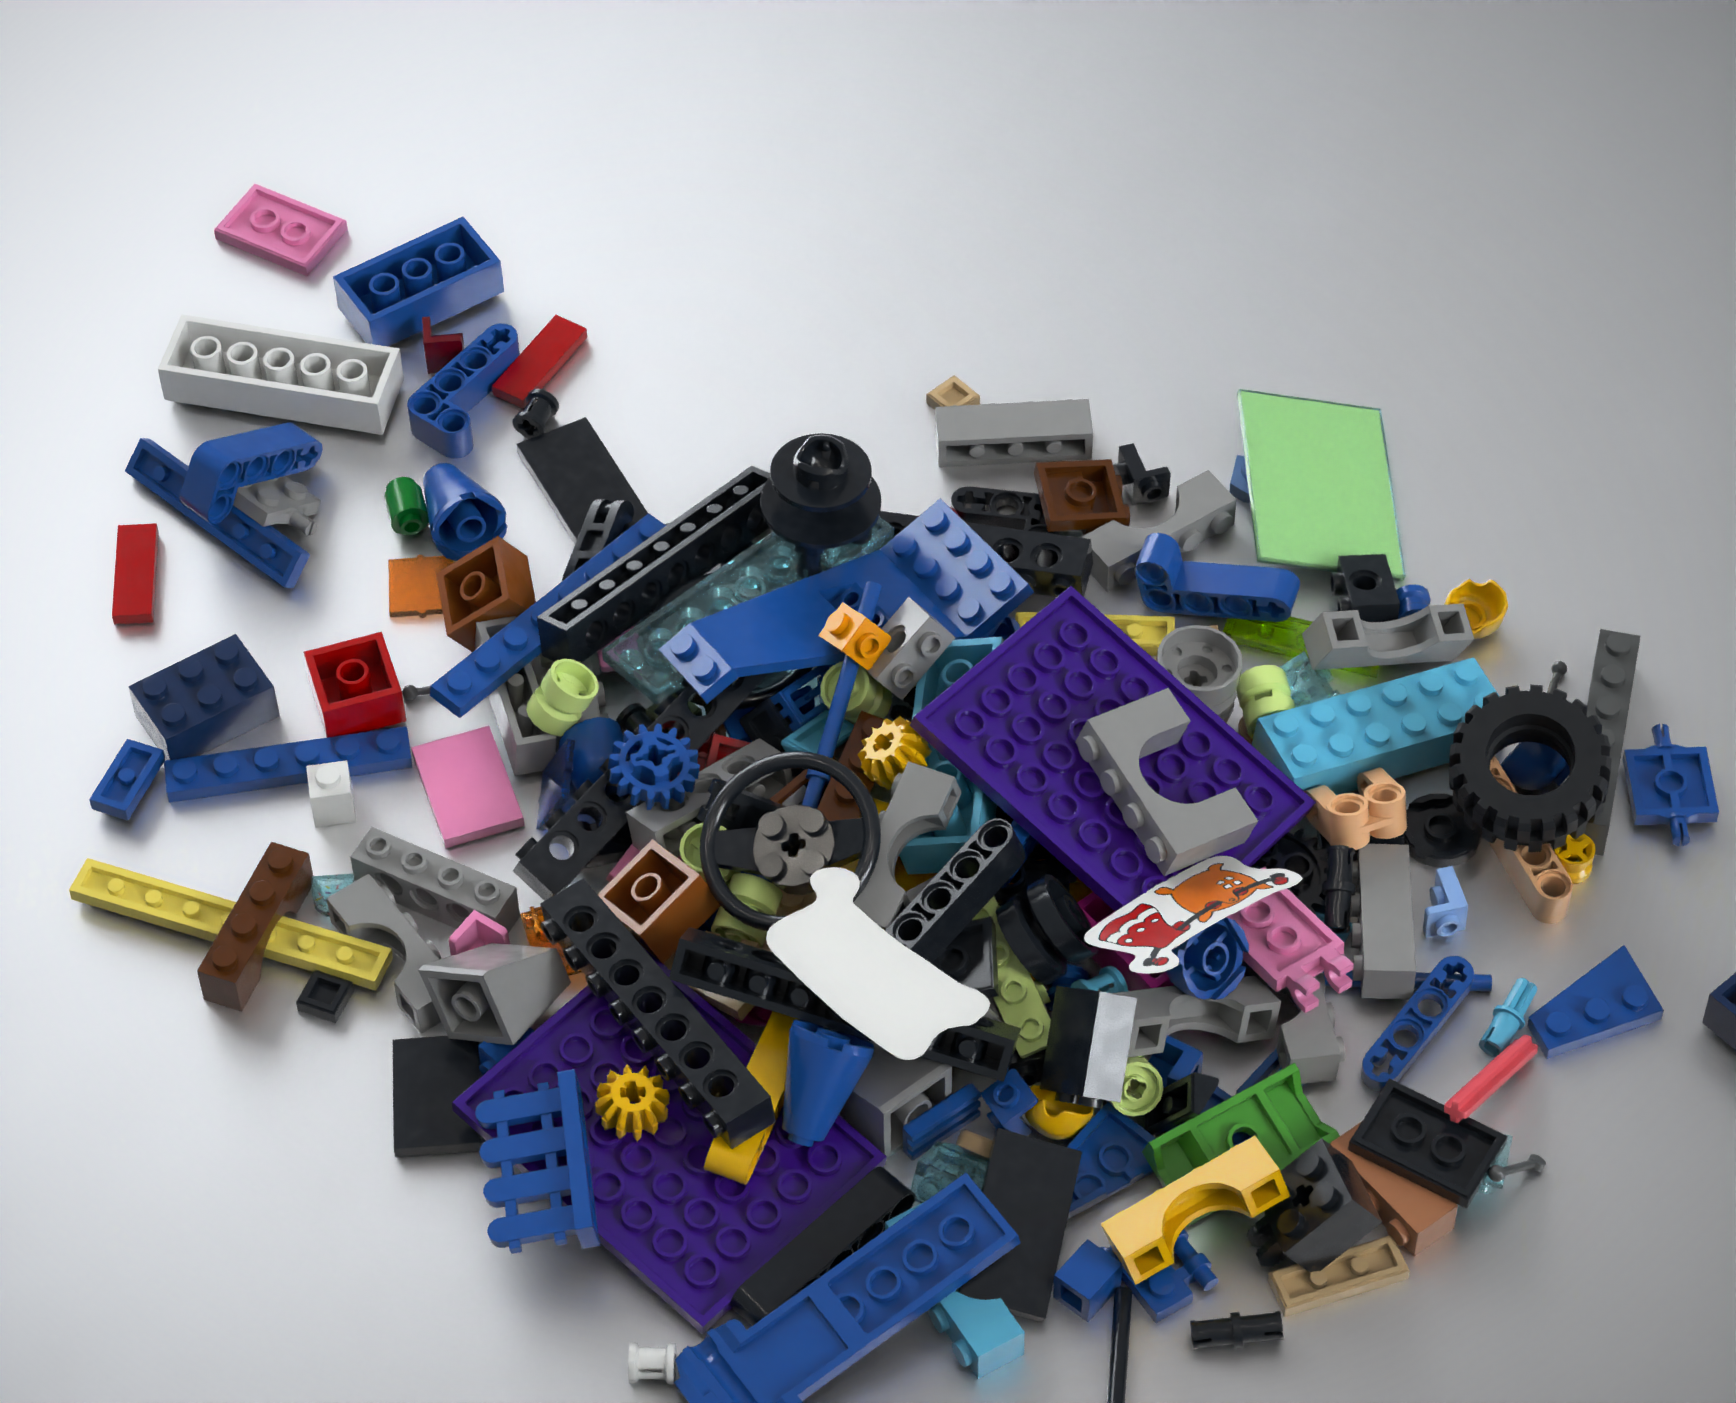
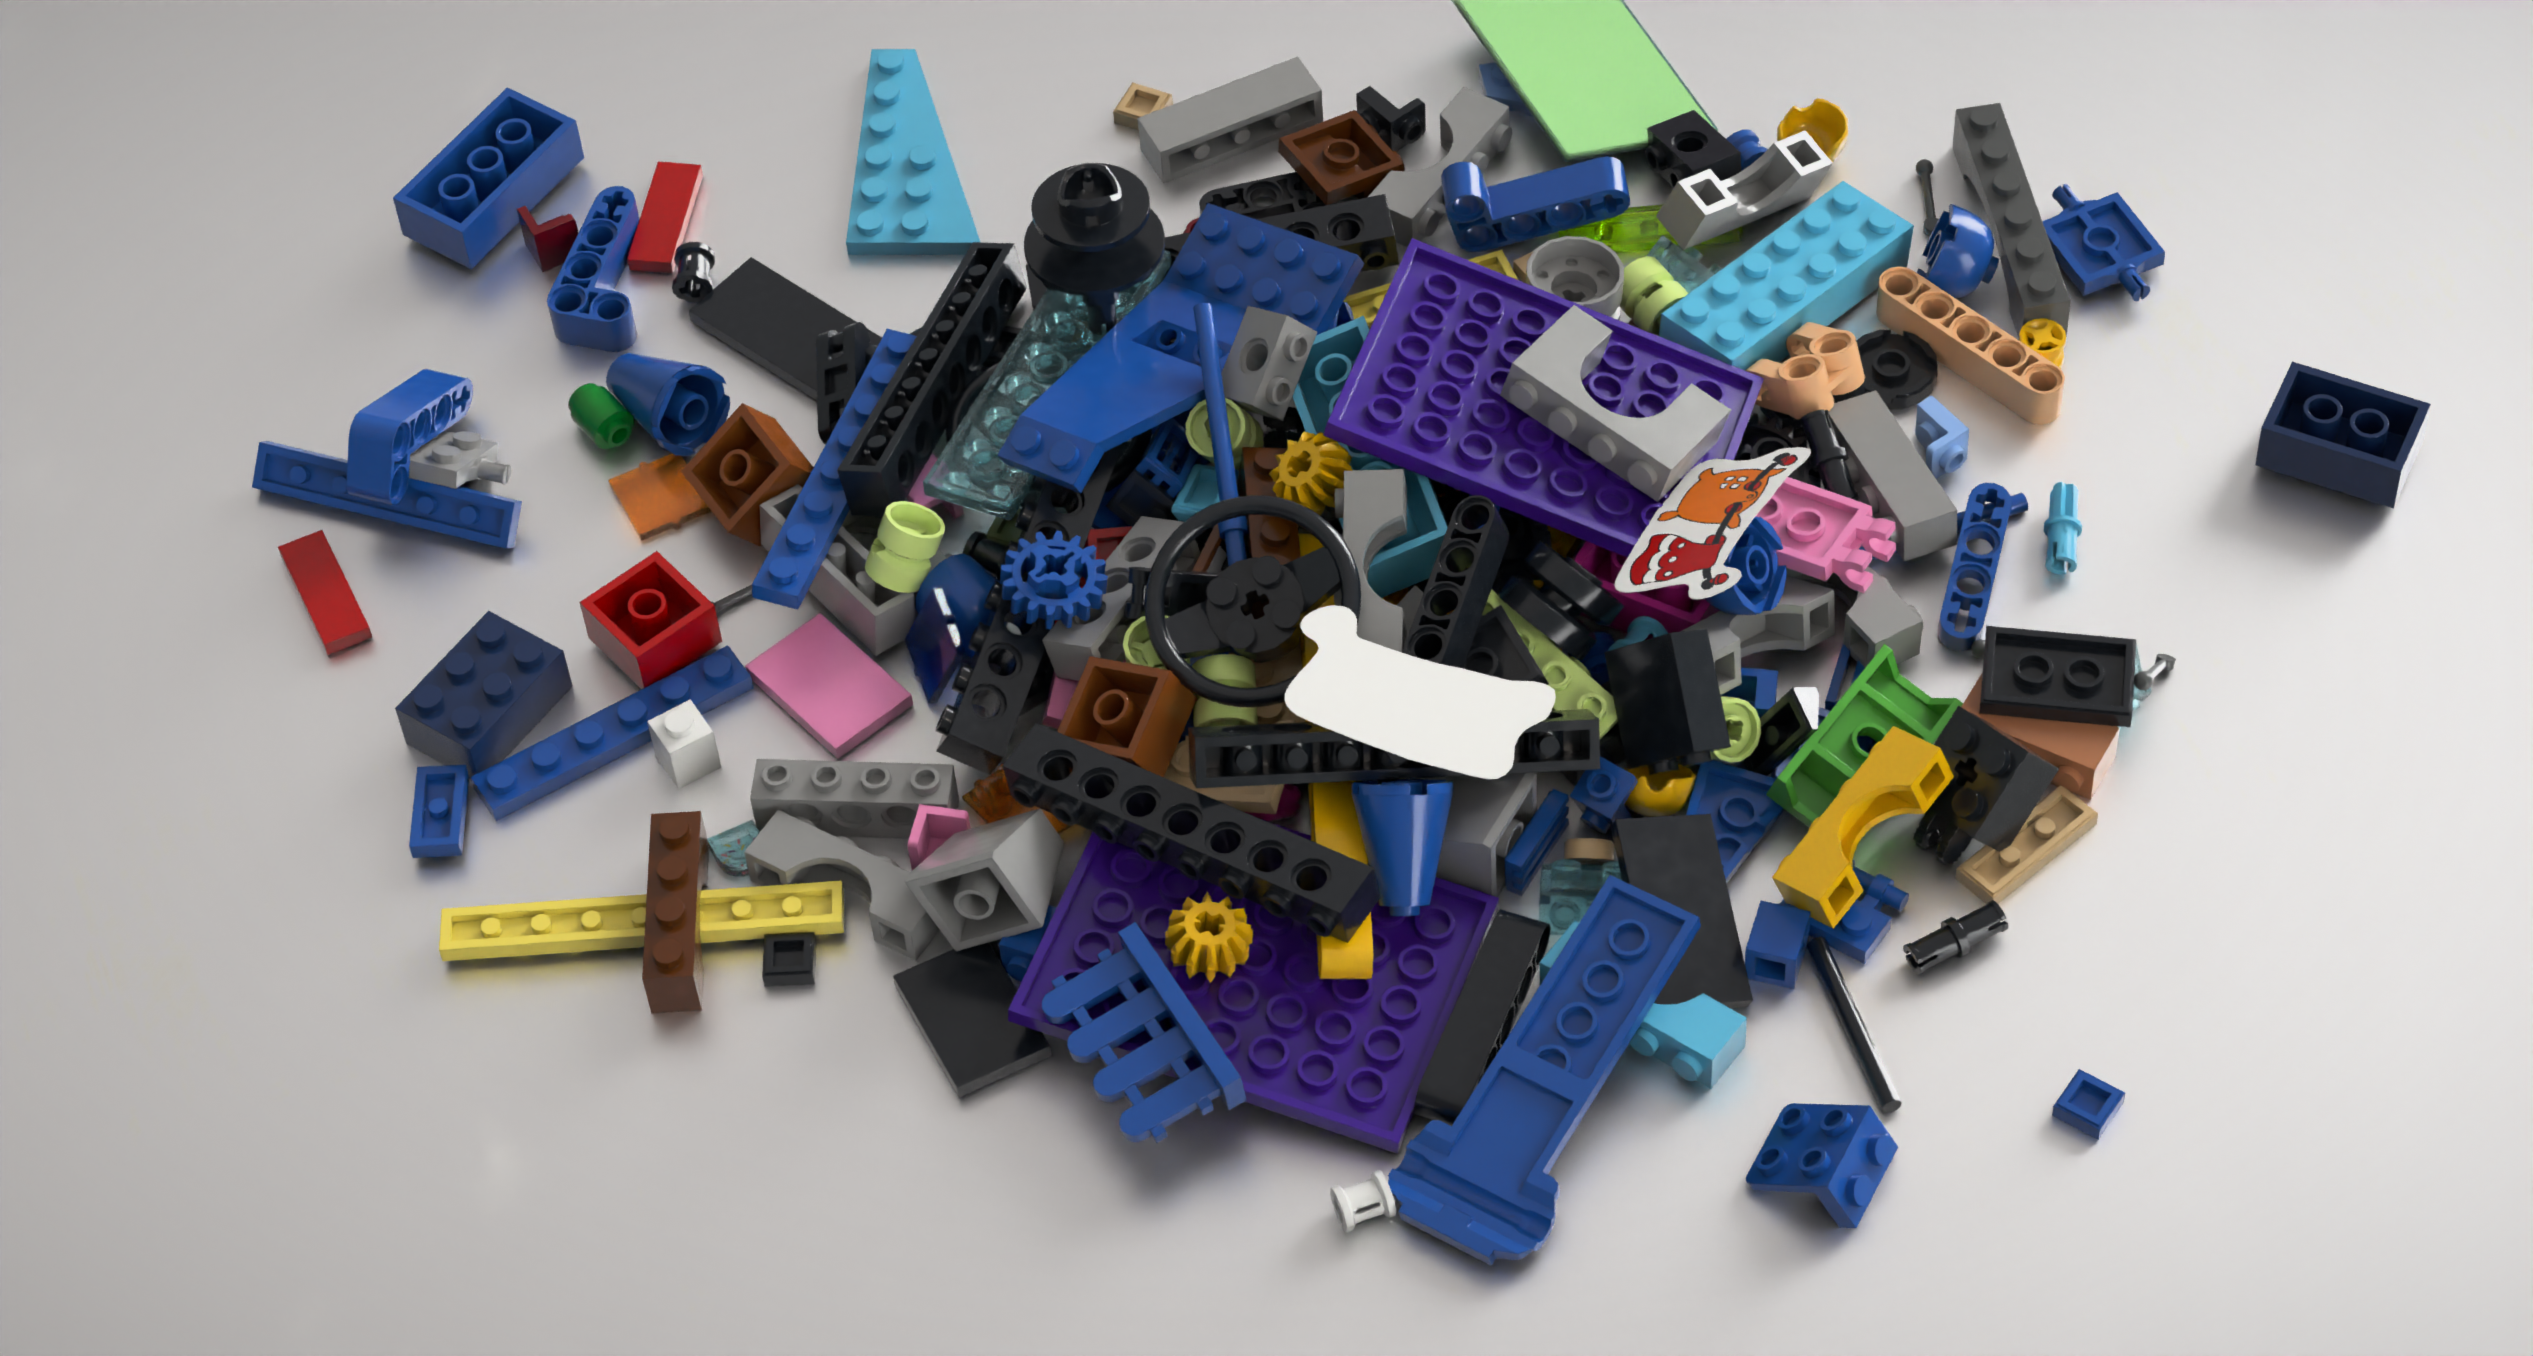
camera: 20 degrees left, 0 degrees up
white brick [157,314,404,435] -> none
bright pink tile [214,184,348,276] -> none
light orange bracket [818,602,892,670] -> none
coral axle [1444,1035,1538,1123] -> none
black tyre [1449,684,1612,852] -> none
blue wing [1527,945,1664,1059] -> none
none -> medium azure wing [846,49,981,255]

